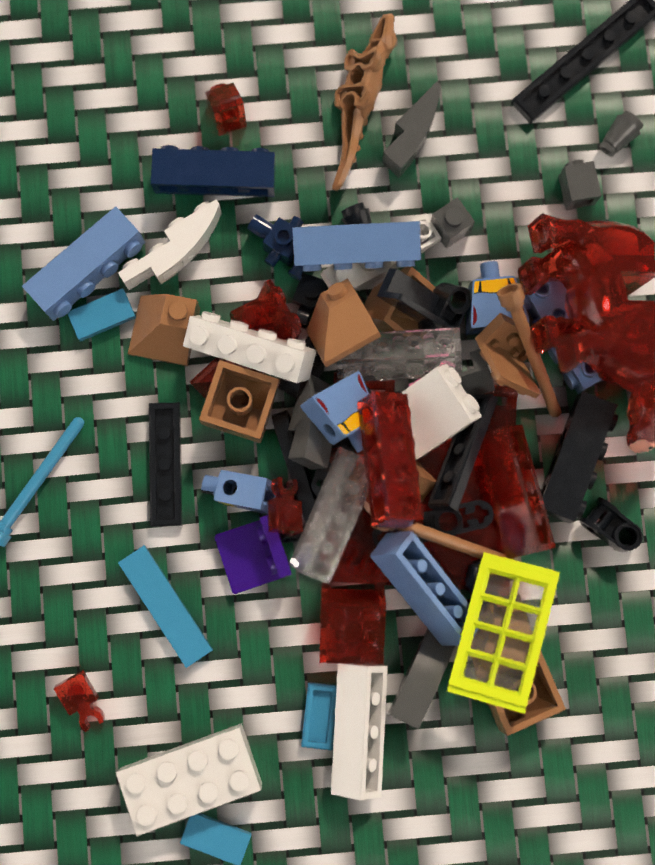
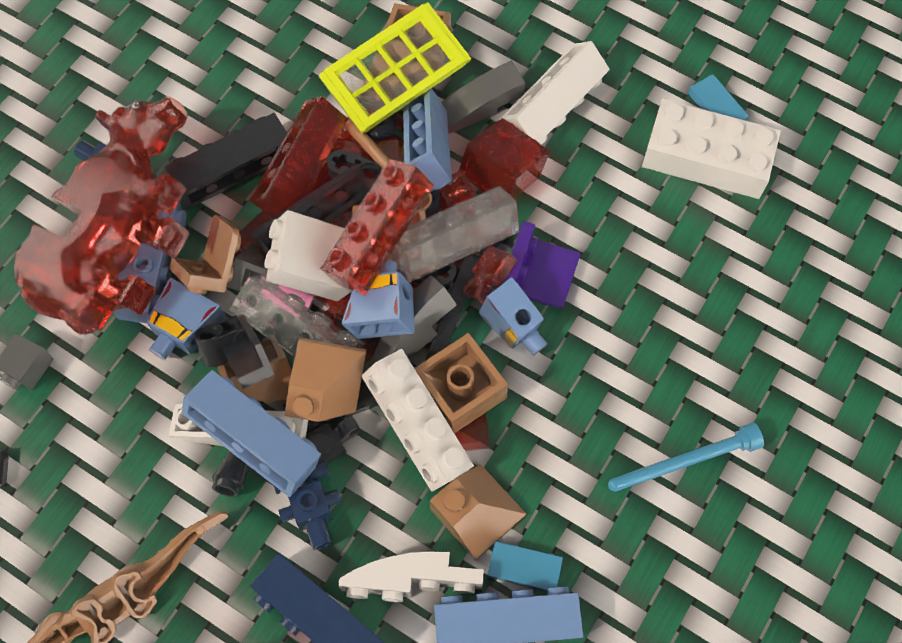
camera: 140 degrees left, 15 degrees down
clear red plate [53,670,105,732] -> none
dark azure tile [118,545,213,668] -> none
black tile [149,402,183,527] -> none
clear red bracket [229,279,302,340] -> none
dark azure tile [301,682,337,751] -> none
dark grey slope [382,82,441,178] -> none
dark grey brick [430,197,475,249] -> none
medium nougat piece [497,283,561,418] -> none
black piece [580,497,643,552] -> none

